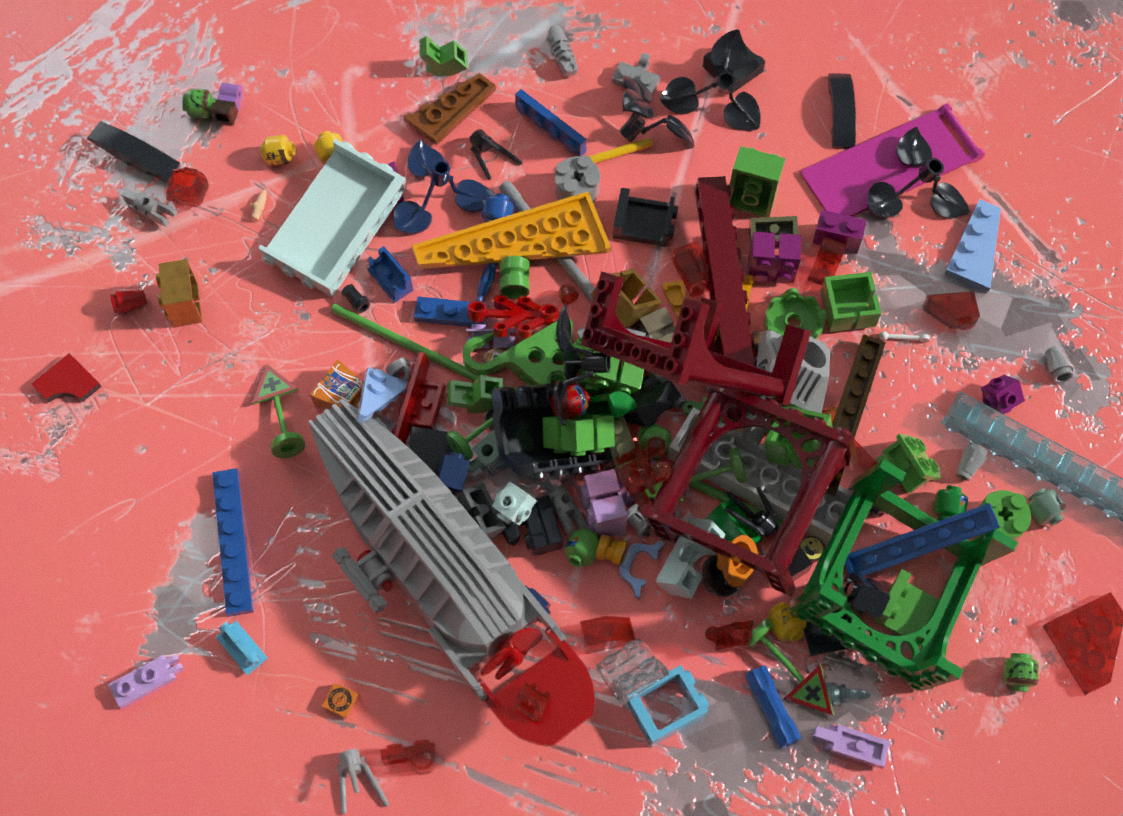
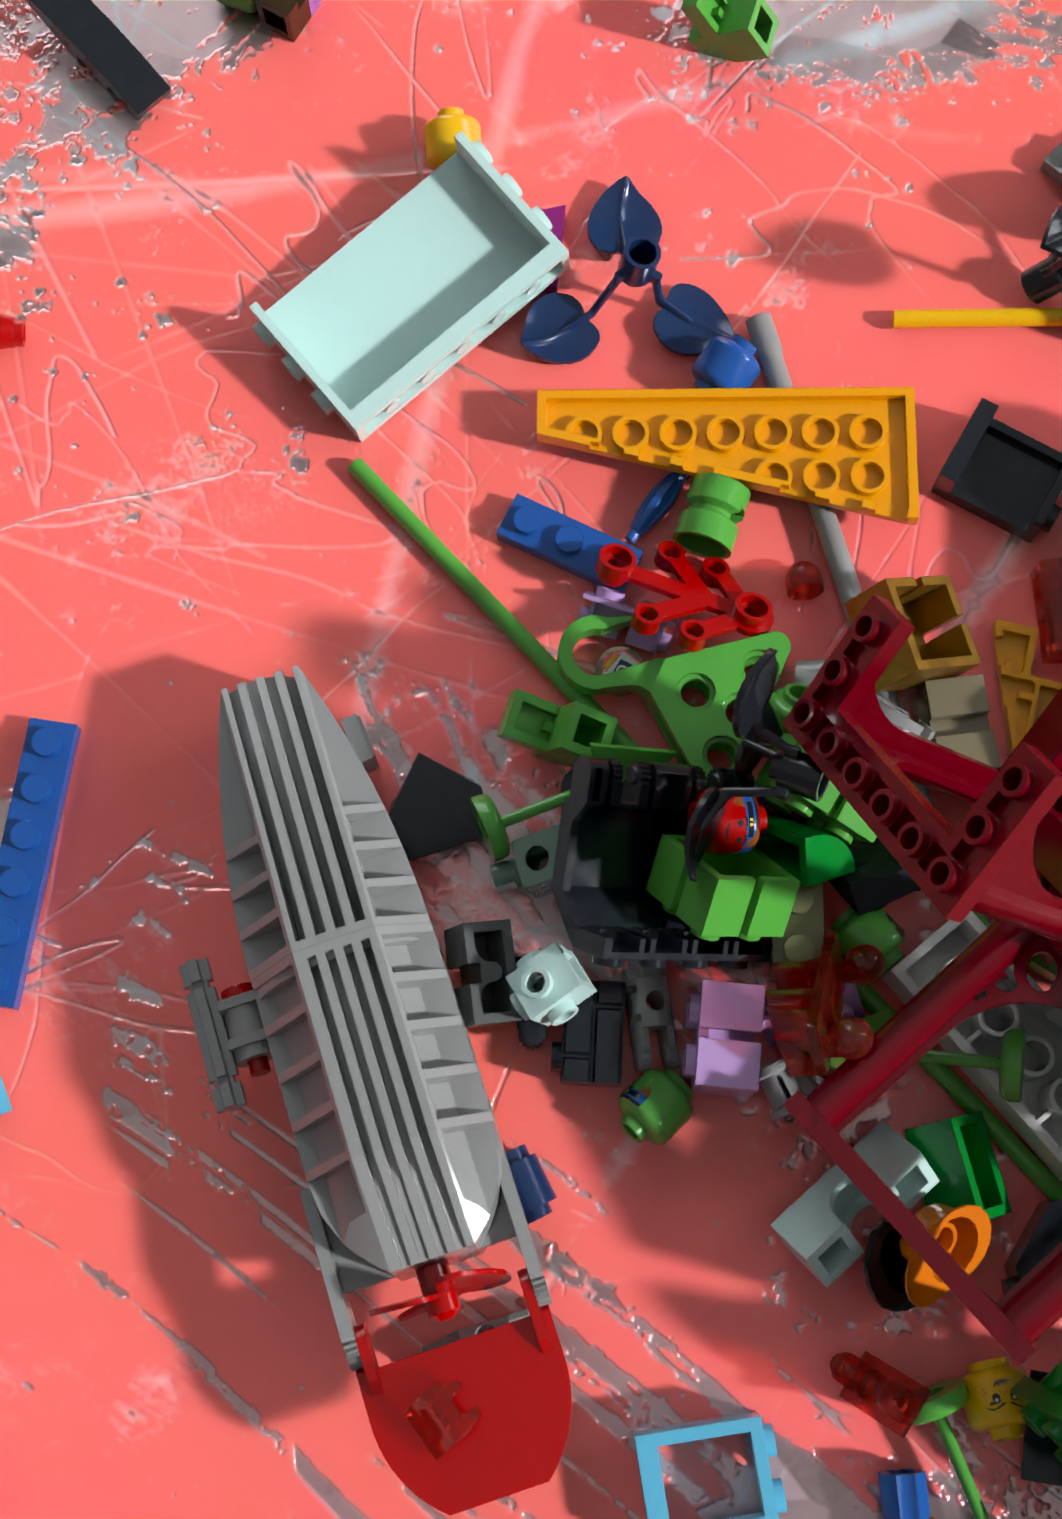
camera: 25 degrees right, 10 degrees up
light grey hinge [121,189,178,227] -> none
pearl gold piece [156,259,202,327] -> none
clear red hair [165,167,209,208] -> none
light nougat helmet [250,190,267,222] -> none
bright green piece [252,364,305,458] -> none
yellow head [260,135,295,166] -> none
torso [310,359,363,410] -> none
orange tile [322,683,359,719] -> none
light grey plant [337,749,389,814] -> none
black pin [341,284,370,313] -> none
light blue wing [357,367,407,423] -> none
blue hinge [367,246,413,303] -> none
clear red plate [380,739,437,775] -> none
light grey tile [386,357,411,381] -> none
red bracket [392,352,446,445] -> none
dark orange wing [403,73,496,146] -> none
dark blue brick [436,452,470,496] -> none
black plant [469,129,523,180] -> none
blue plate [515,89,587,157] -> none
light grey hinge [547,24,578,77] -> none
light grey brick [555,155,600,204] -> none
clear red slope [580,616,636,655] -> none
clear brick [595,638,669,703] -> none
light orange wheel [596,534,627,565] -> none
light blue helmet [619,541,664,598] -> none
black plant [724,487,779,537] -> none

